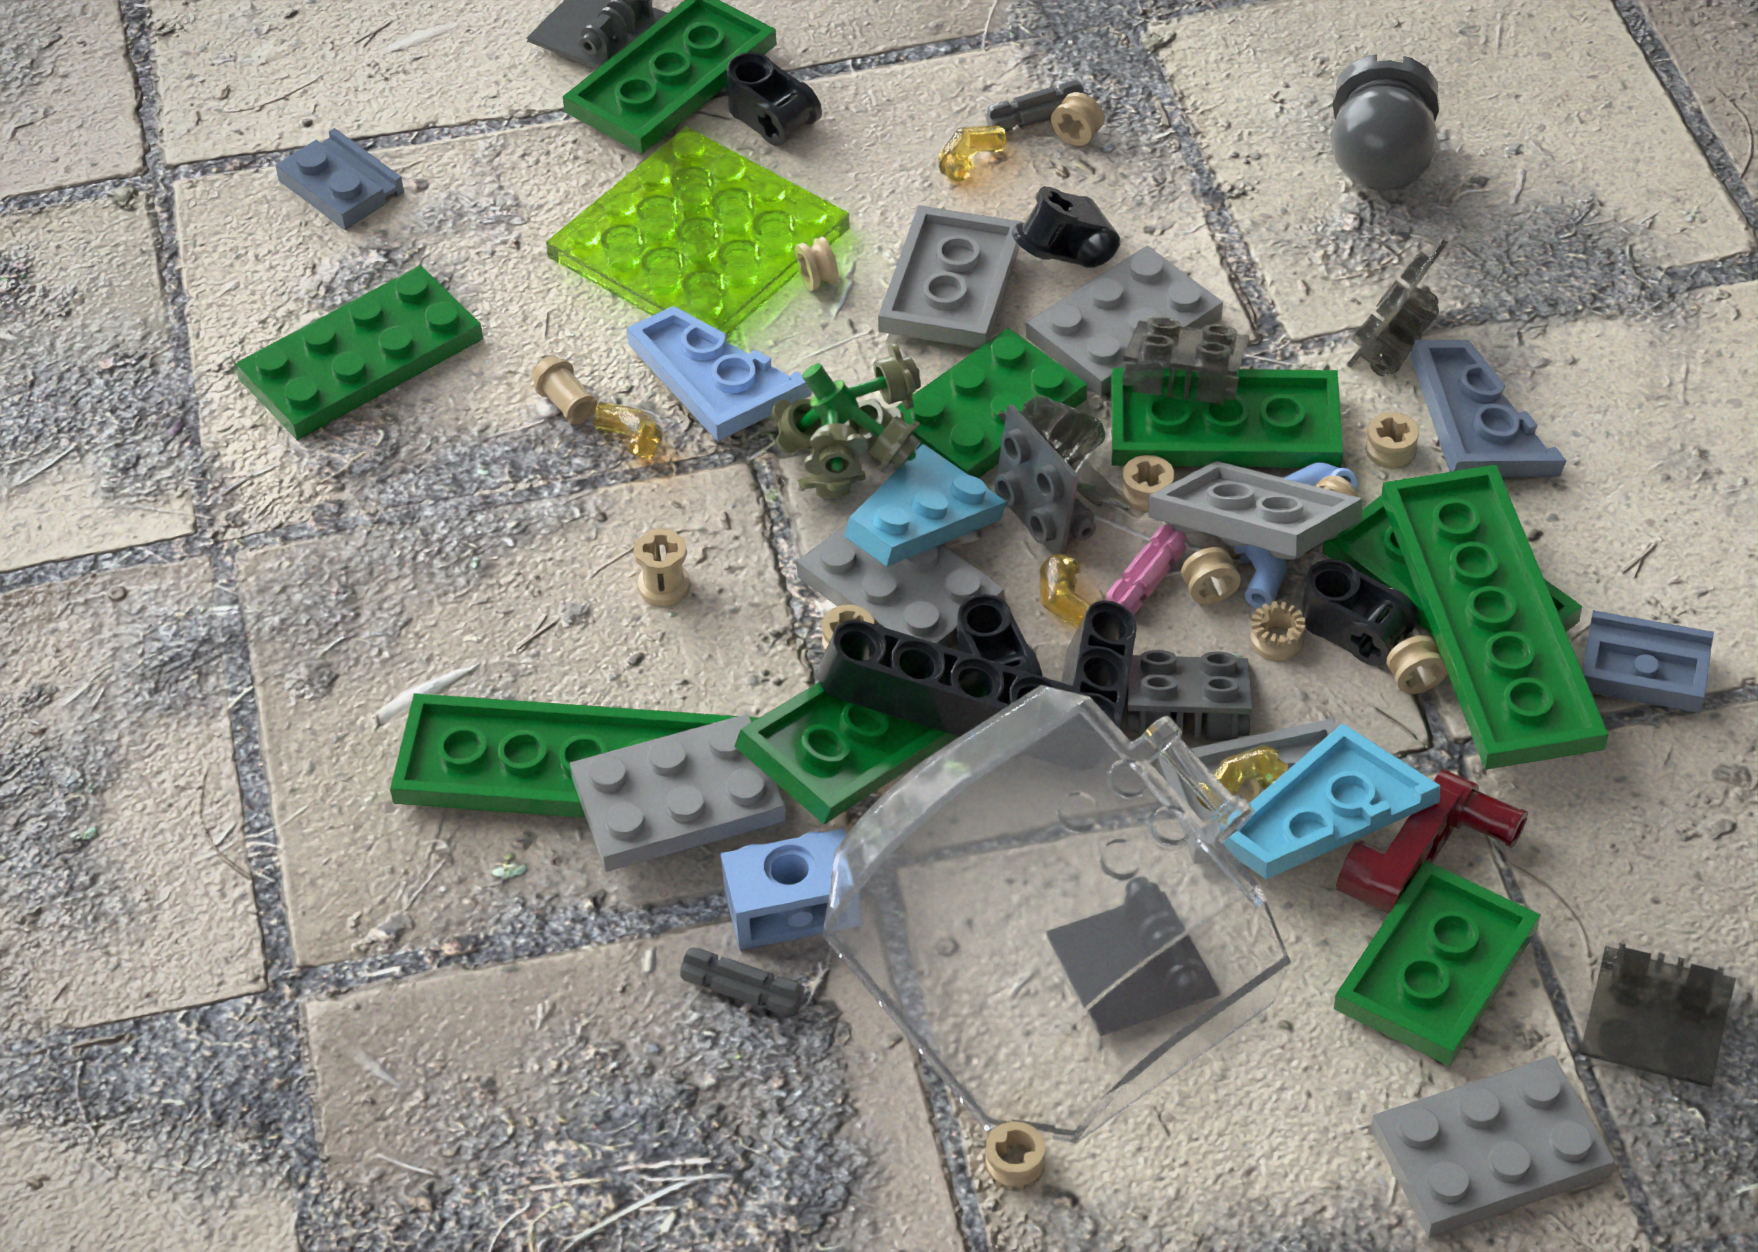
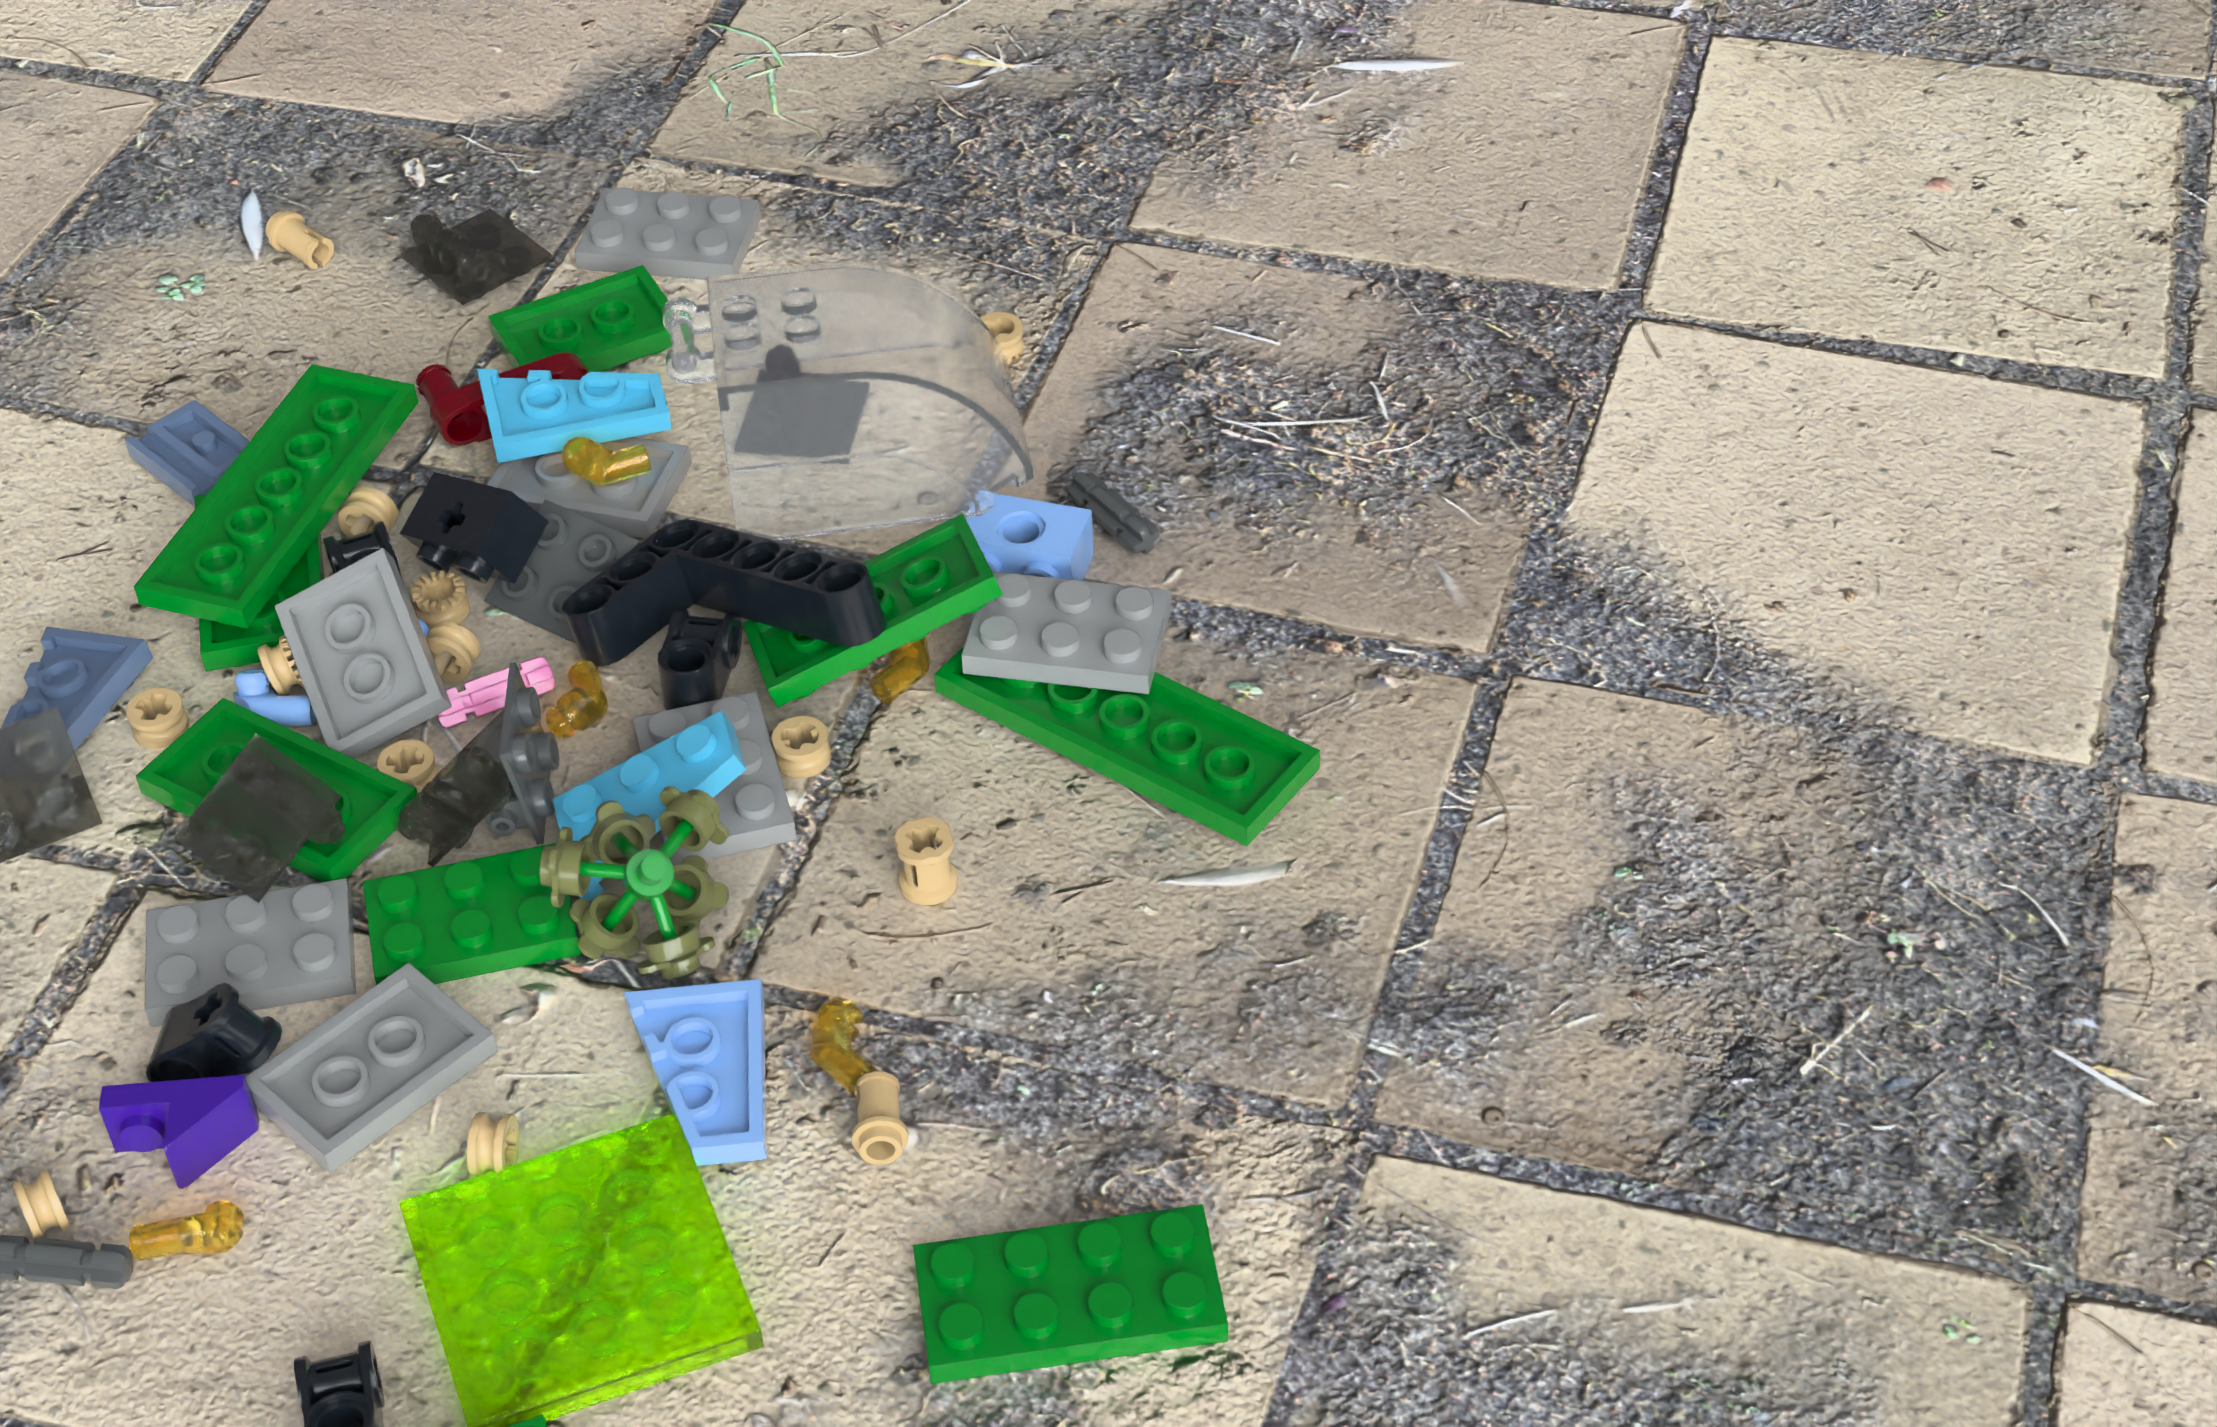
camera: 150 degrees left, 5 degrees down
none -> dark purple slope [99,1075,260,1189]
none -> black brick [399,472,549,584]

